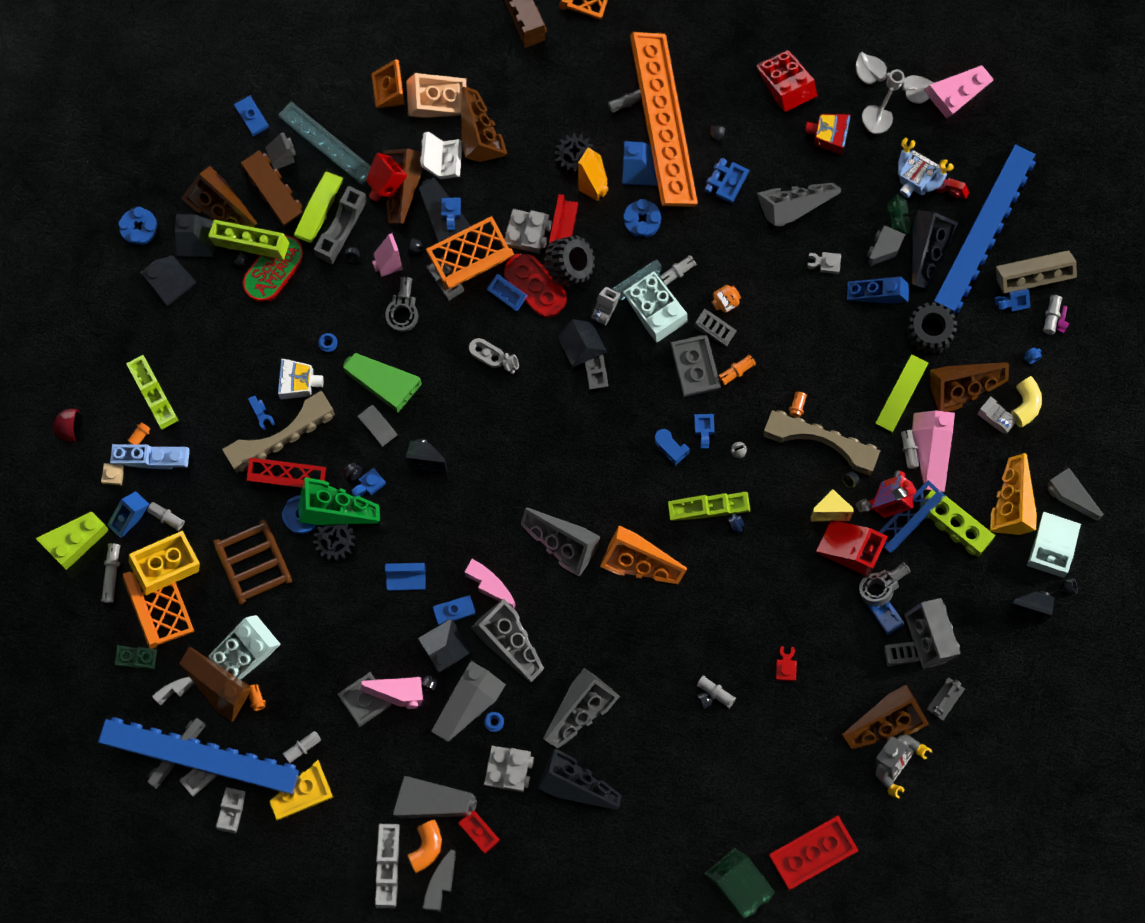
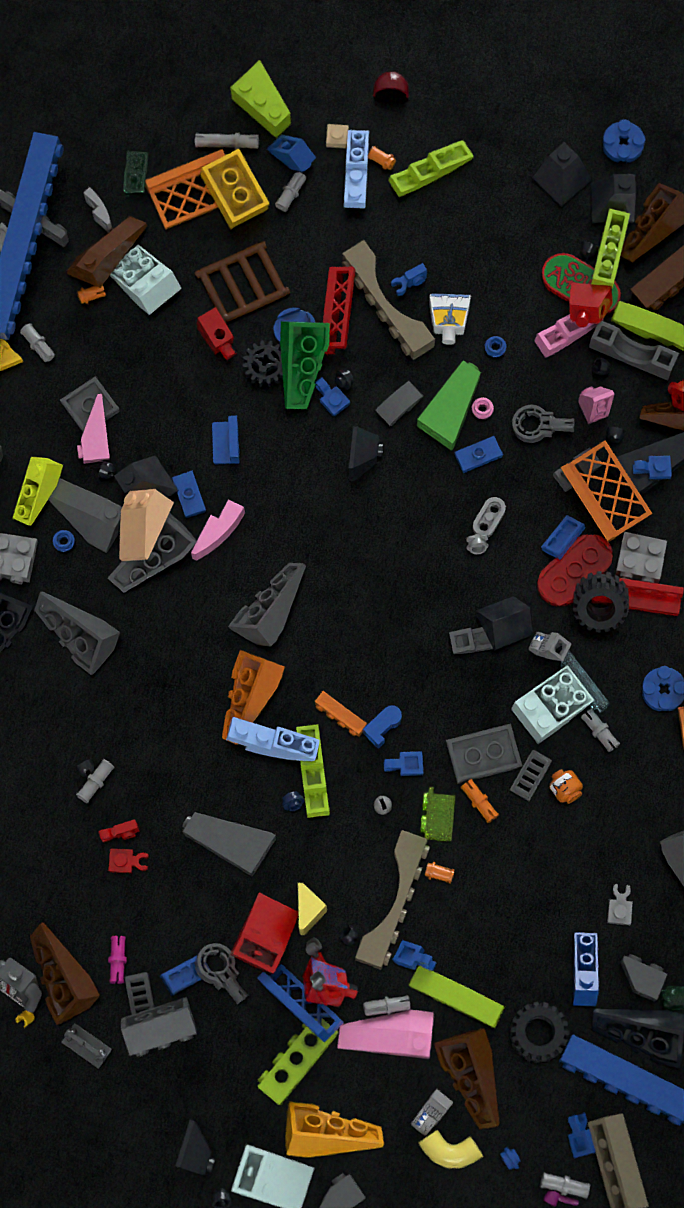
camera: 90 degrees right, 0 degrees up
none -> neon yellow slope [13,457,63,526]
none -> red plate [99,819,140,842]
none -> dark pink pin [109,936,127,984]
none -> light nougat slope [119,489,174,561]
none -> dark grey slope [182,812,276,877]
none -> red torso [197,307,237,360]
none -> light blue slope [226,717,320,761]
none -> orange piece [315,691,367,737]
none -> blue plate [393,940,437,971]
none -> clear neon green bracket [421,787,455,841]
none -> blue plate [455,436,503,473]
none -> bright pink plate [472,398,493,419]
none -> bright pink slope [535,314,604,358]
none -> red torso [569,283,613,328]

